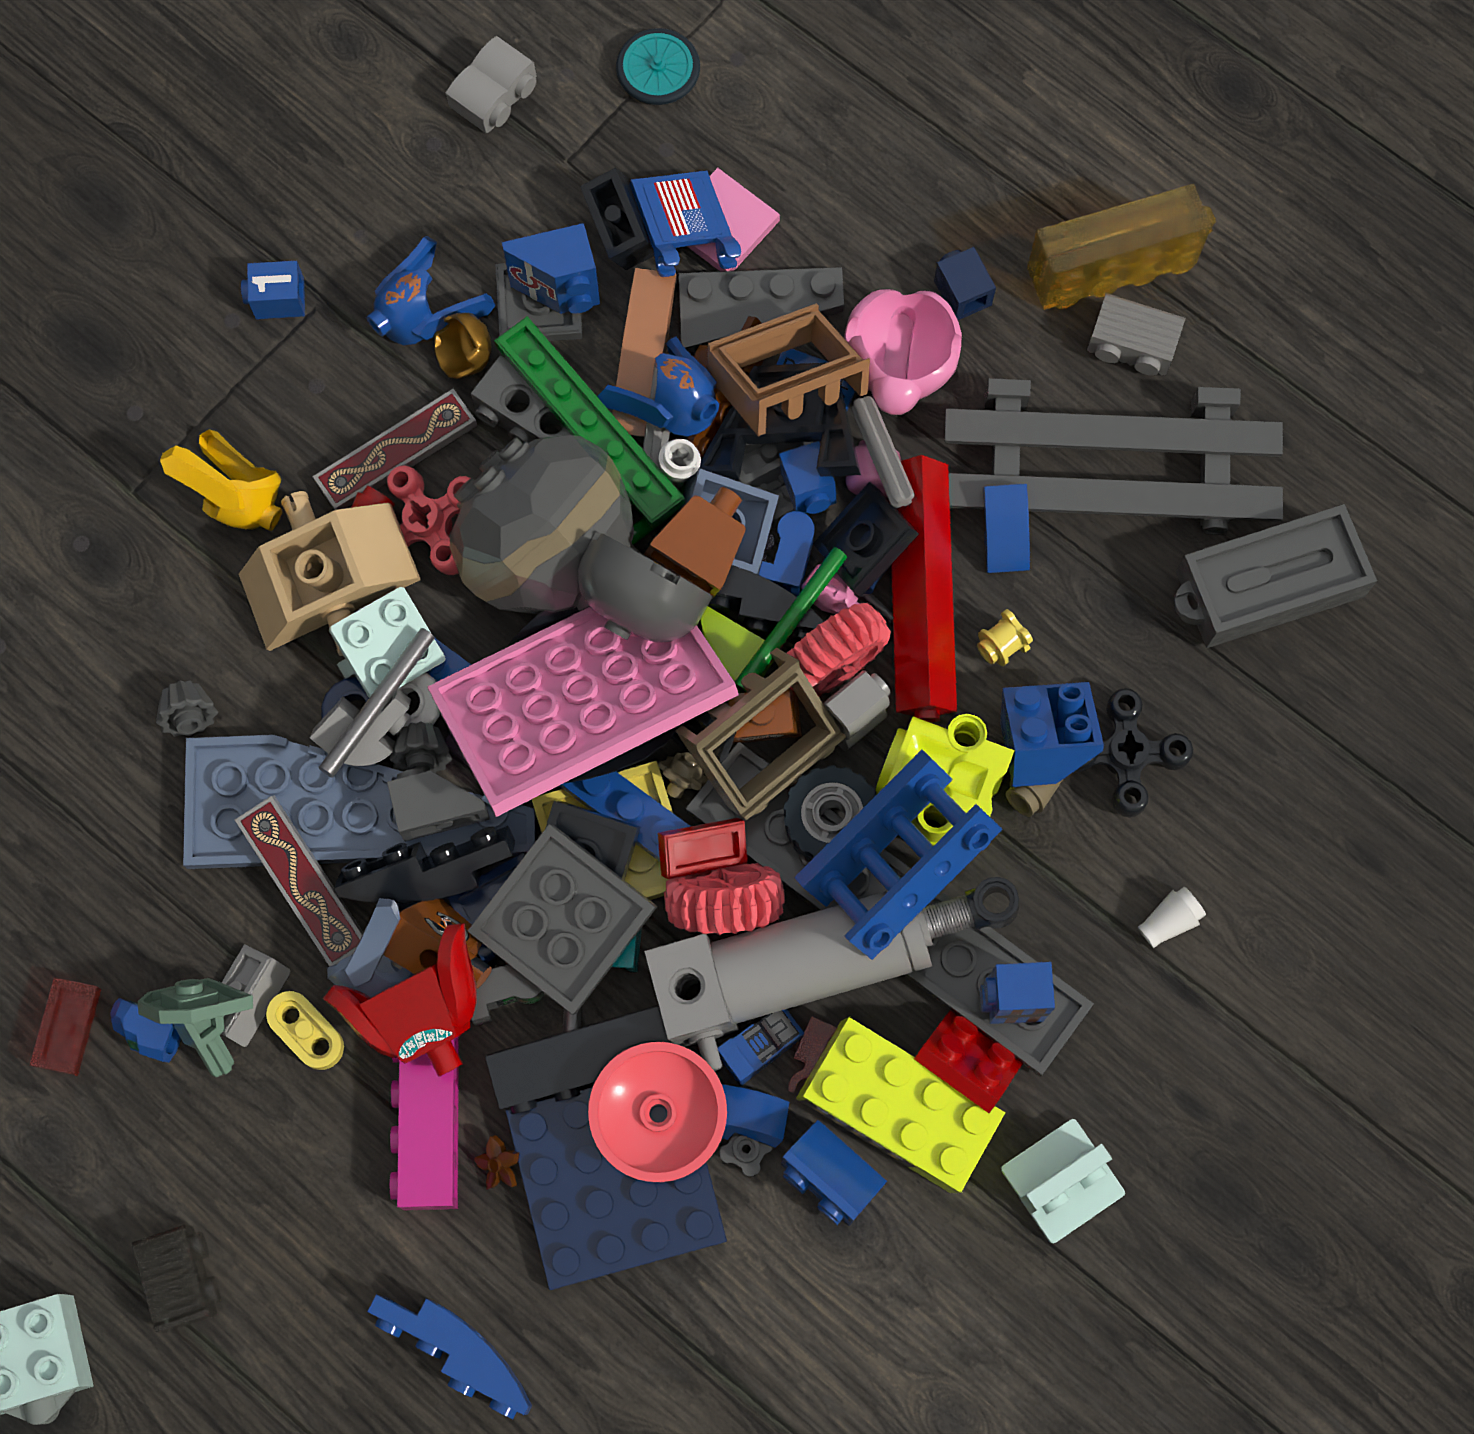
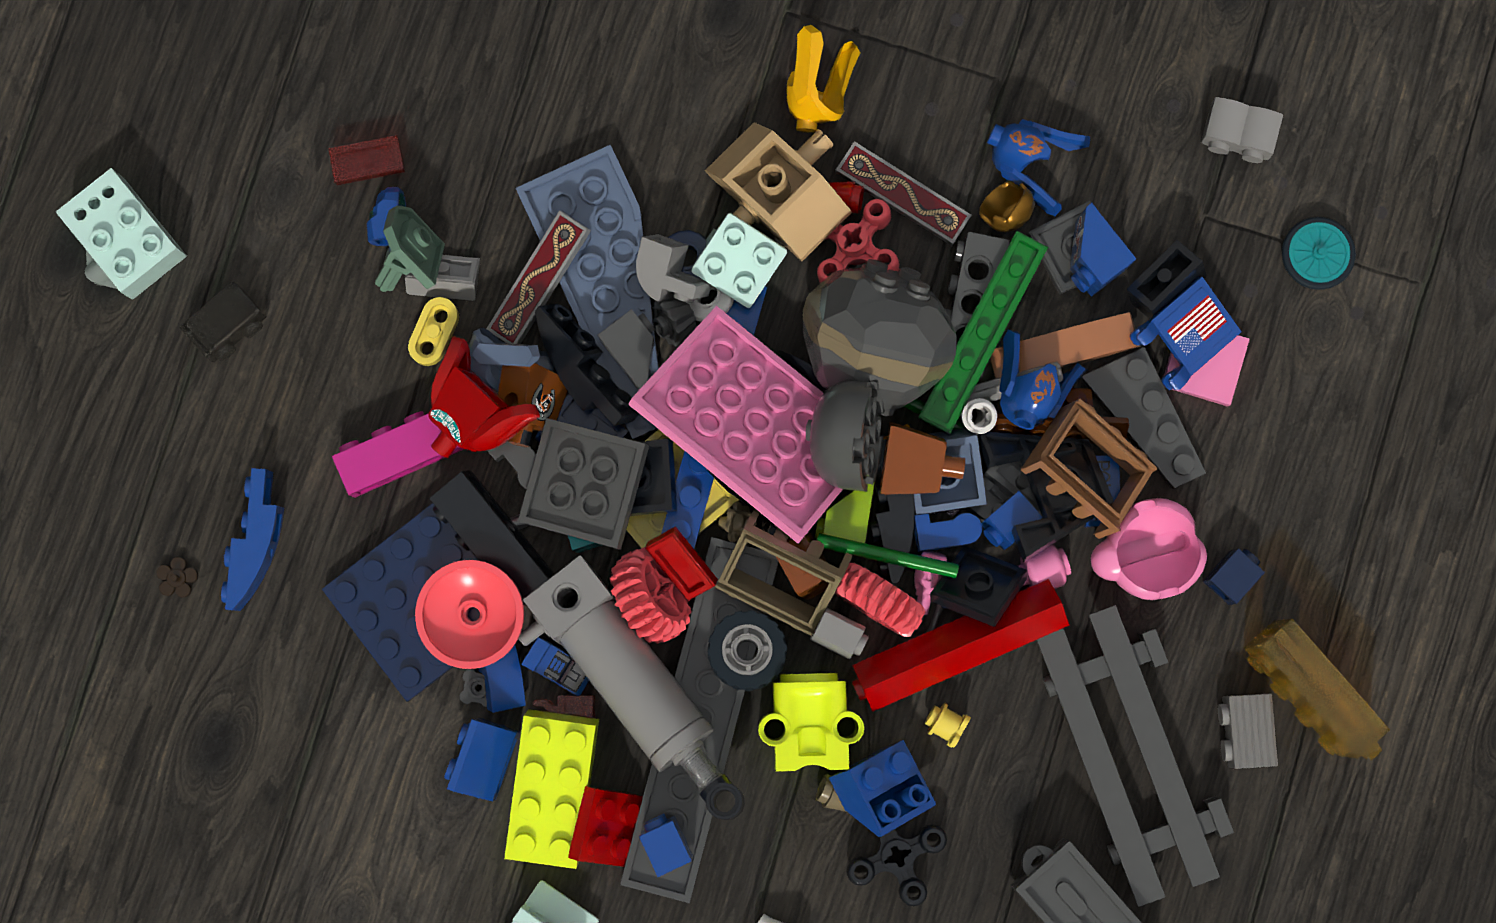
camera: 65 degrees right, 10 degrees up
dark grey piece [156,680,218,737] -> none
blue brick [241,261,305,319] -> none
flat silver bar [318,628,435,778] -> none
reddish brown plant [474,1135,519,1190] -> none
blue fence [794,749,1003,960] -> none
light grey axle [851,396,914,508] -> none
blue slope [983,484,1030,573] -> none

